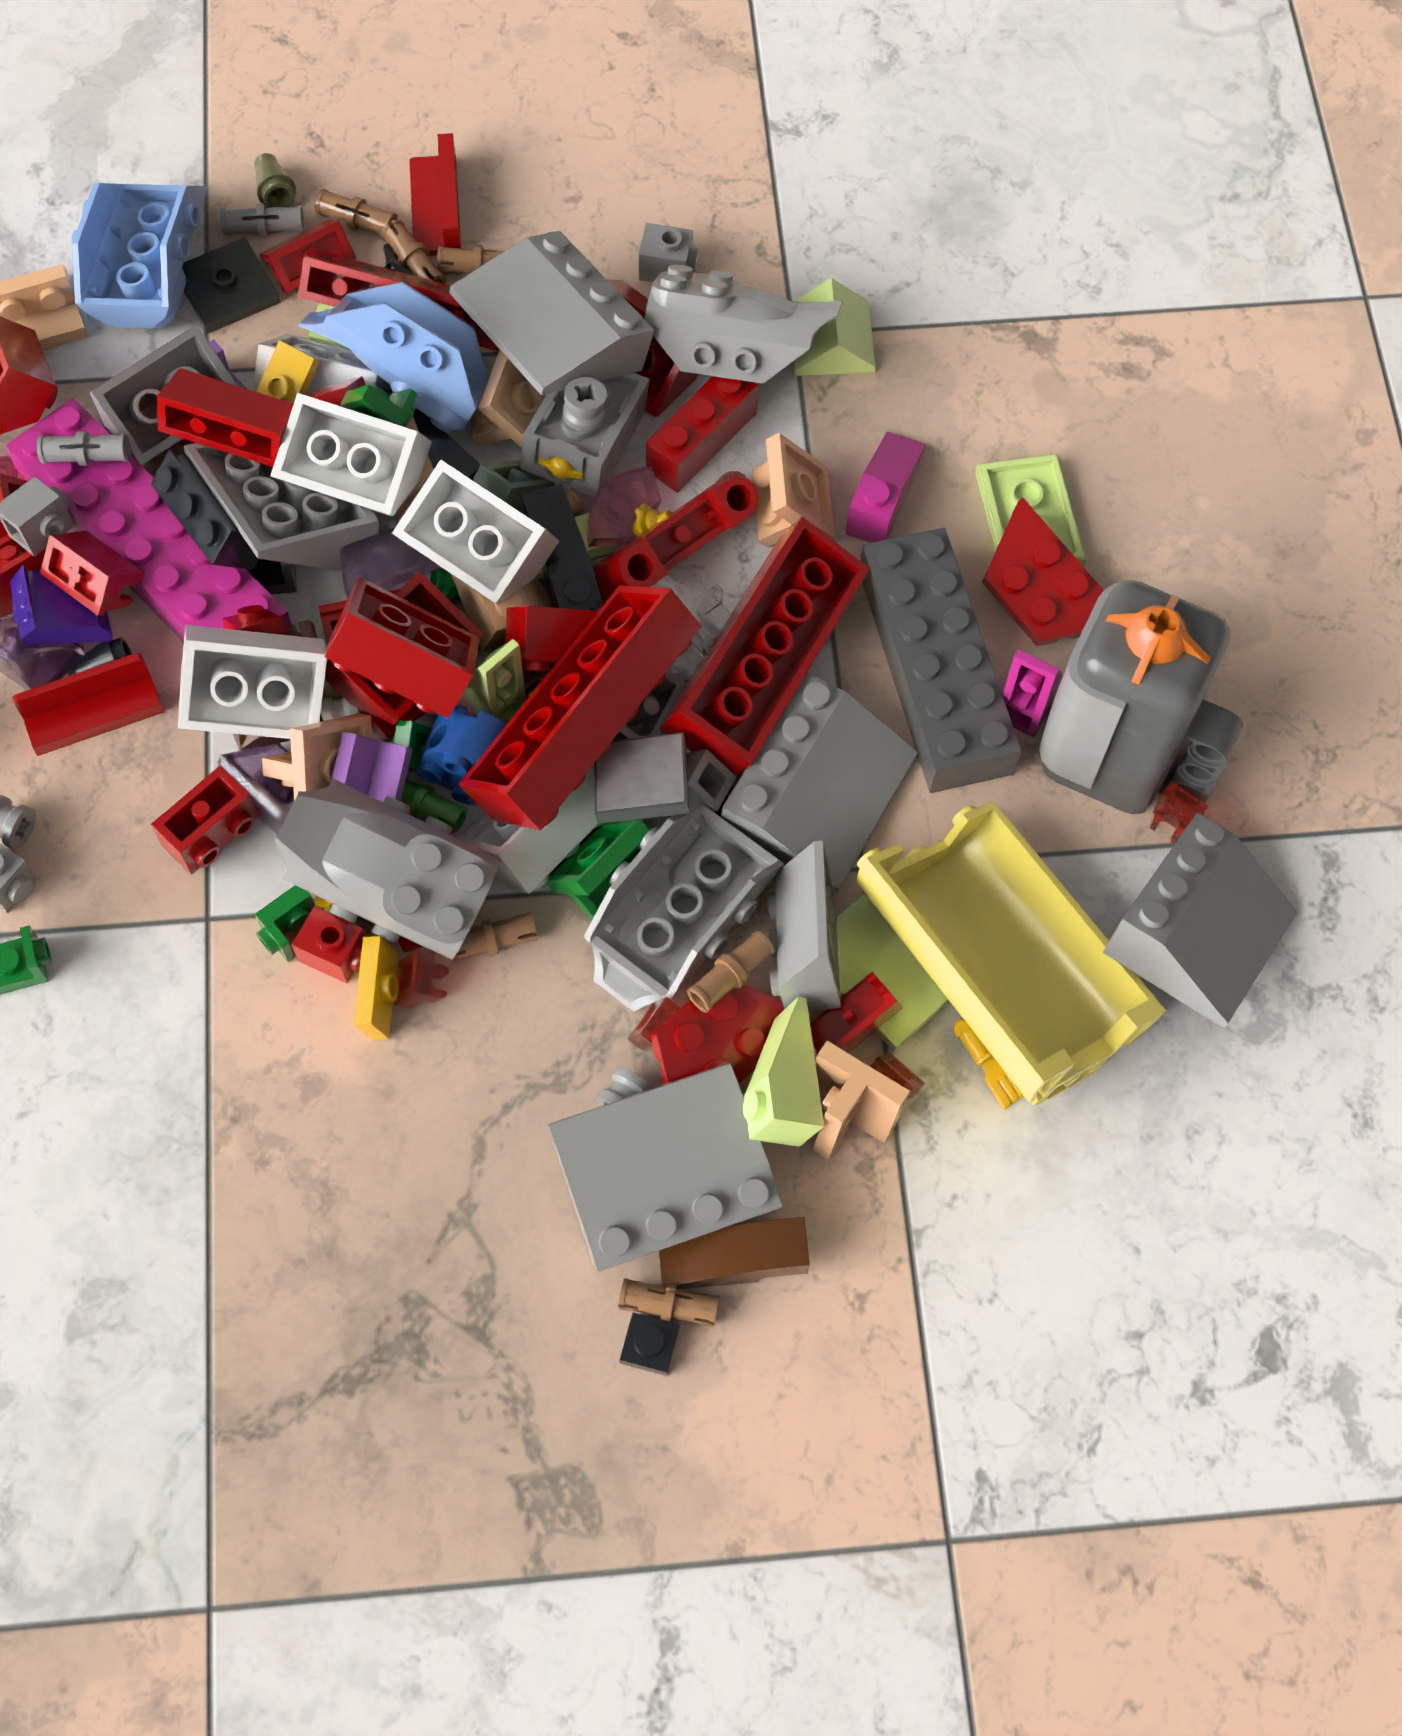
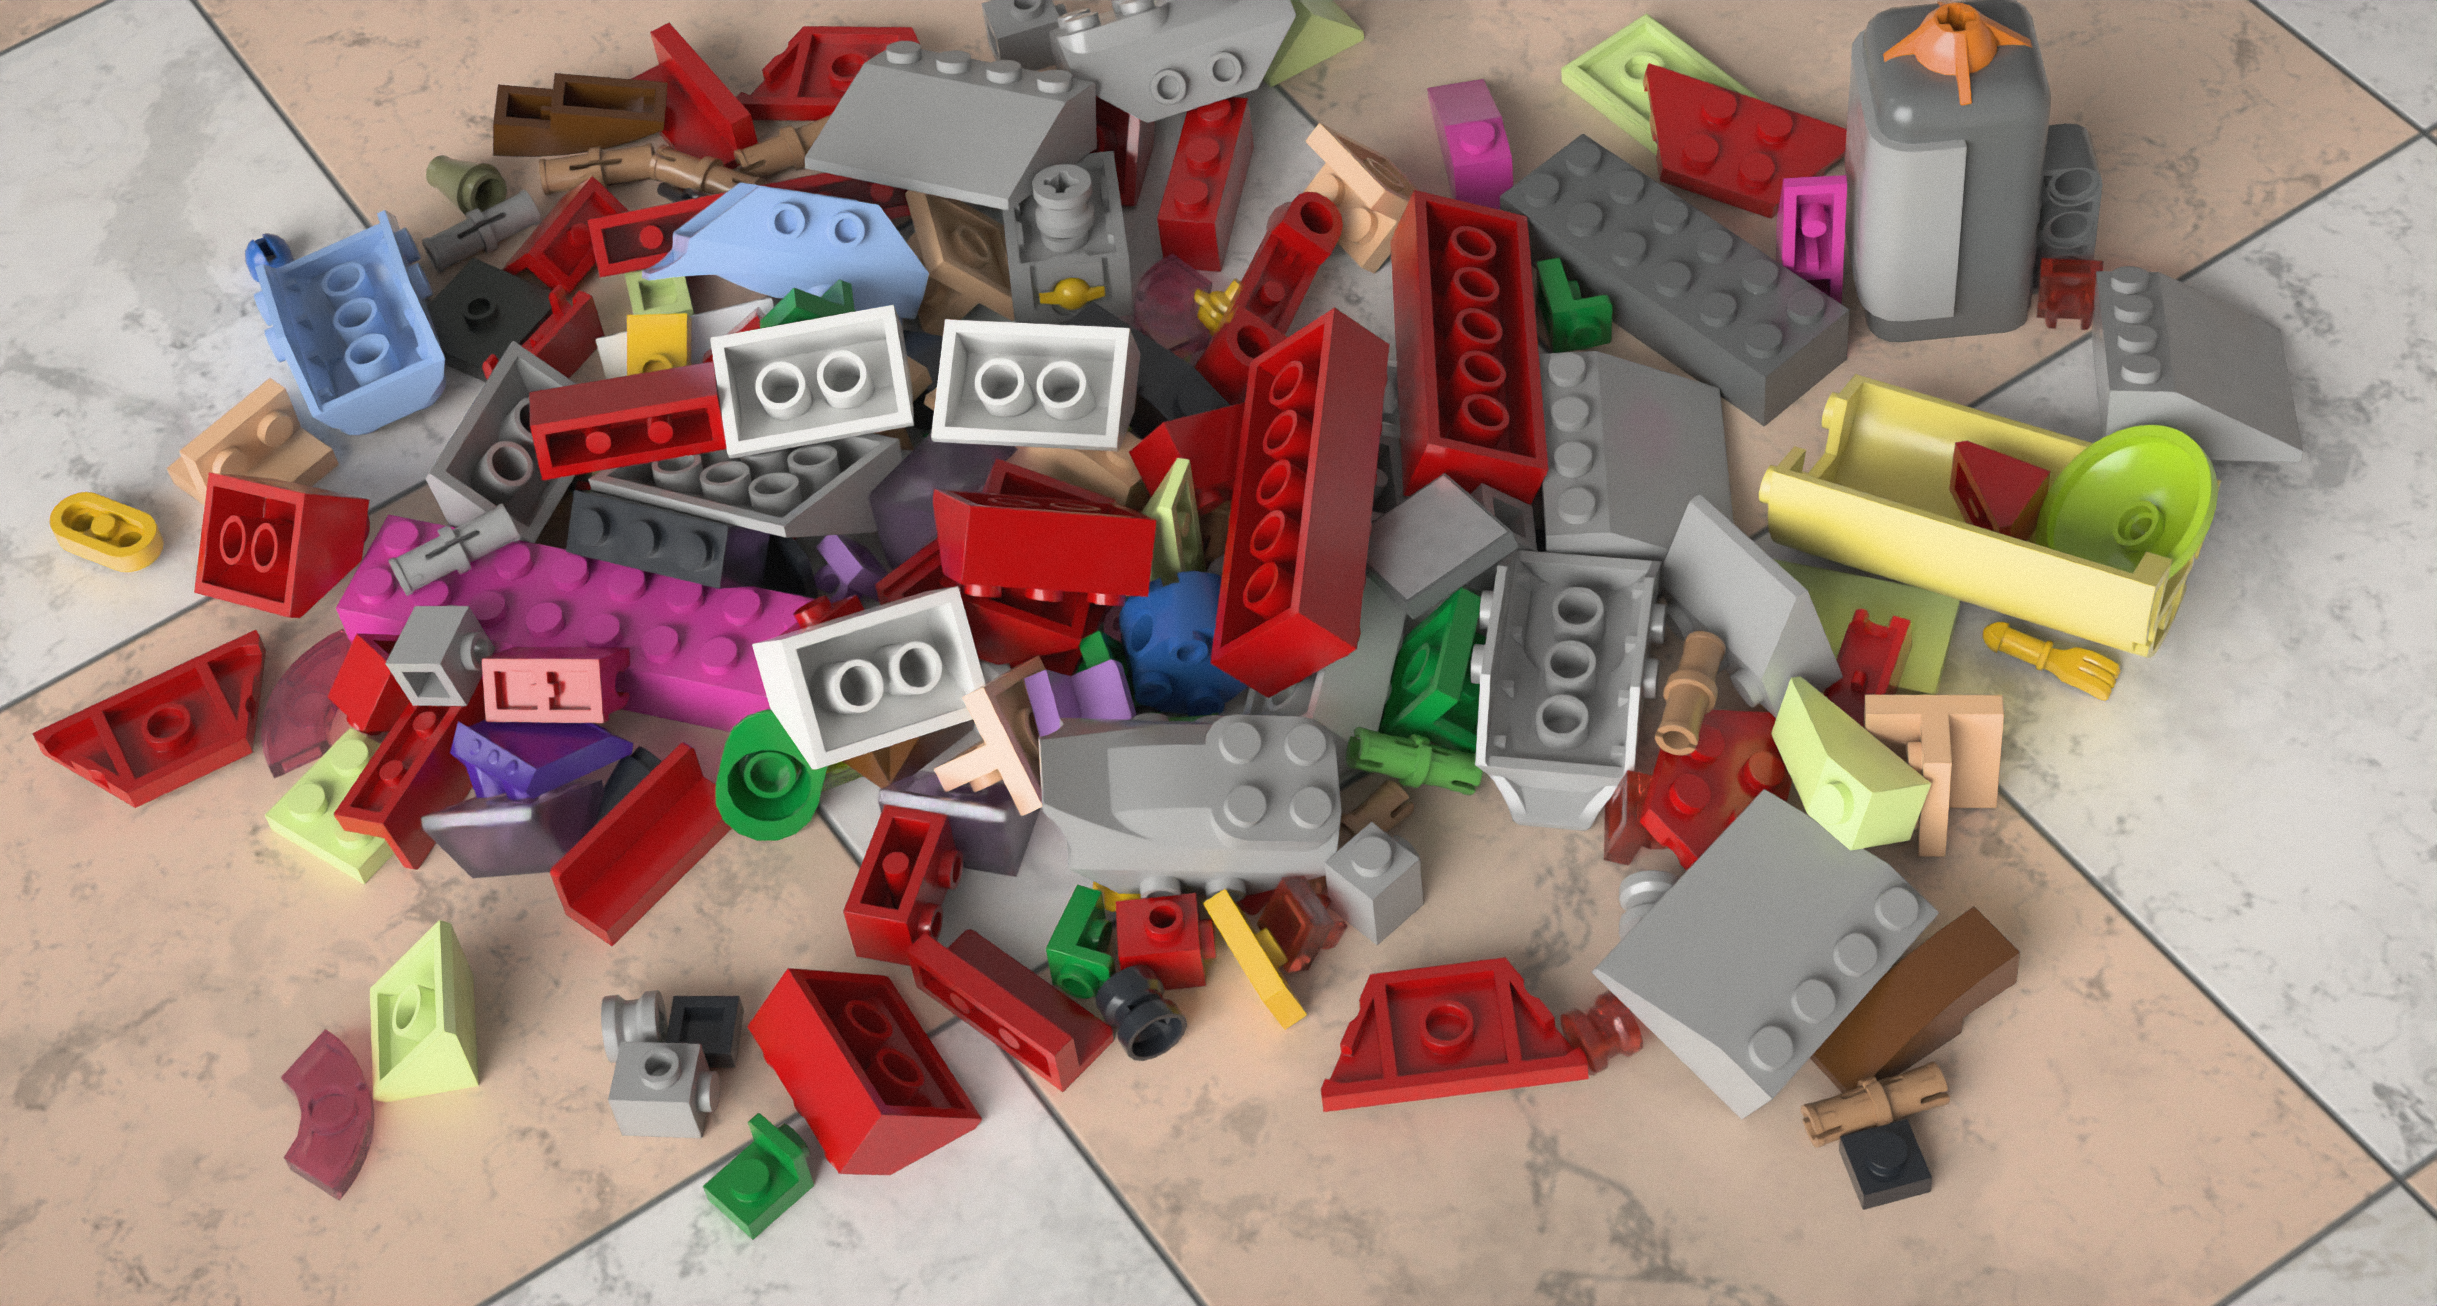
camera: 20 degrees left, 15 degrees down
none -> blue hinge [245,233,295,282]
none -> red hinge [482,284,605,380]
none -> reddish brown slope [493,73,668,157]
none -> black plate [666,996,744,1068]
none -> green piece [716,709,828,841]
none -> red wing [736,26,920,121]
none -> red slope [747,968,982,1175]
none -> medium lavender tile [814,535,888,602]
none -> red panel [906,929,1115,1092]
none -> black wheel [1095,965,1187,1061]
none -> red wing [1321,957,1589,1112]
none -> light grey brick [1324,822,1424,945]
none -> bright green pin [1346,726,1483,796]
none -> green bracket [1536,258,1612,353]
none -> clear red wheel [1560,990,1643,1076]
none -> red slope [1949,440,2051,541]
none -> lime dish [2036,425,2218,579]

